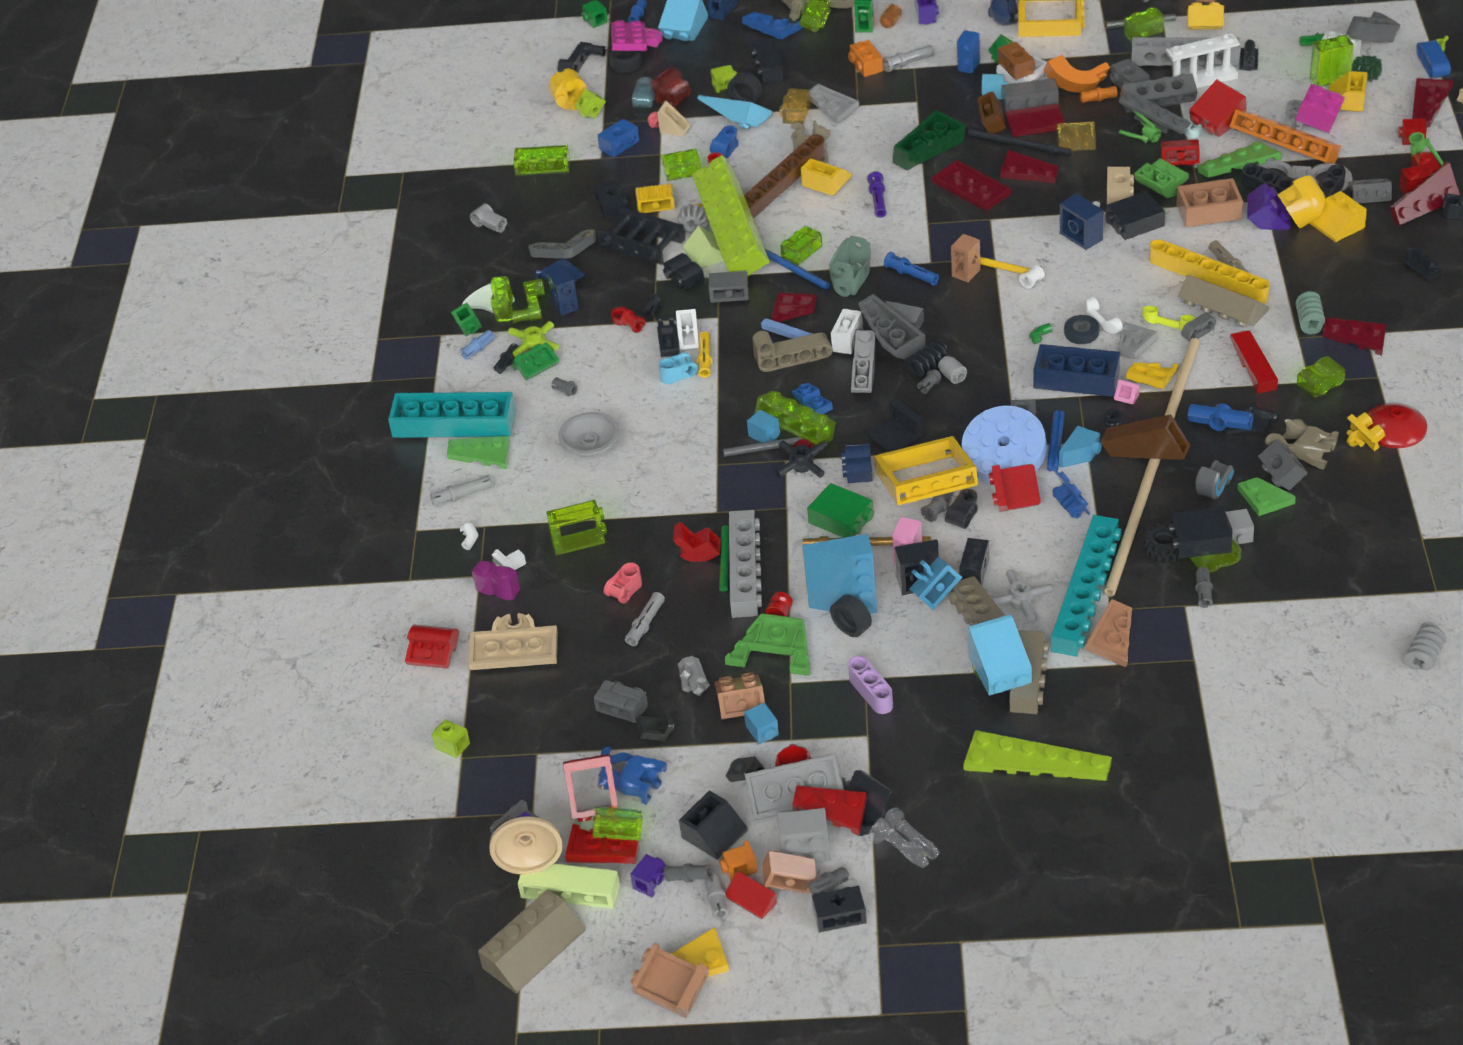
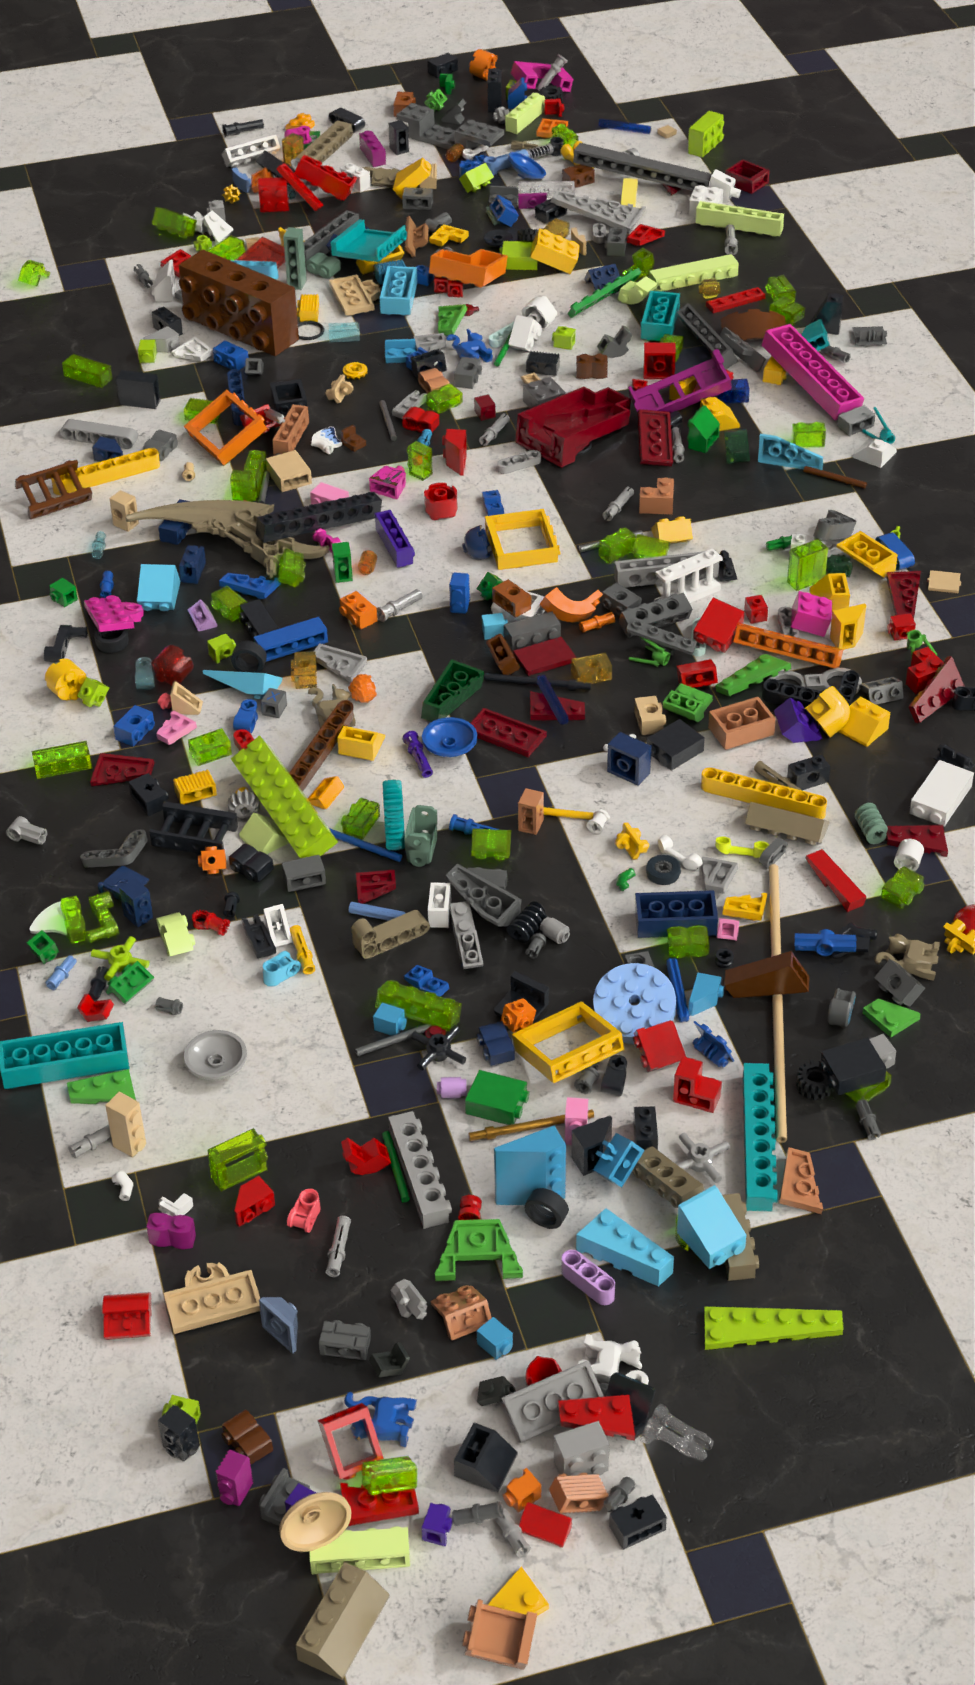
camera: 20 degrees left, 0 degrees up
none -> red bracket [77,994,114,1022]
none -> dark red wing [90,753,155,786]
none -> tan brick [105,1092,146,1158]
none -> bright pink wing [156,711,197,745]
none -> yellowish green brick [156,912,195,956]
none -> black brick [158,1404,200,1462]
none -> lavender slope [188,600,218,631]
none -> orange brick [198,846,227,874]
none -> clear neon green brick [211,585,248,622]
none -> magenta brick [216,1450,253,1506]
none -> reddish brown brick [221,1410,273,1464]
none -> red slope [234,1176,275,1227]
none -> blue brick [254,617,328,662]
none -> sand blue slope [259,1297,298,1354]
none -> dark grey brick [261,688,287,718]
none -> light orange slope [308,776,344,809]
none -> orange piece [348,674,377,703]
none -> teal gear [382,779,405,850]
none -> blue dish [422,717,477,757]
none -> lavender brick [437,1077,467,1099]
none -> clear neon green brick [471,829,511,860]
none -> orange brick [501,998,536,1033]
none -> clear blue axle [537,674,569,725]
none -> medium azure wedge [576,1208,674,1287]
none -> white animal [578,1334,649,1385]
none -> yellow hips [615,823,649,859]
none -> clear neon green bracket [630,534,670,559]
none -> clear neon green brick [667,926,709,958]
none -> red brick [673,1056,722,1113]
none -> red brick [744,595,768,624]
none -> black brick [787,754,830,790]
none -> yellow slope [830,603,866,650]
none -> yellow slope [836,531,898,578]
none -> white piece [894,839,924,873]
none -> white brick [909,760,974,827]

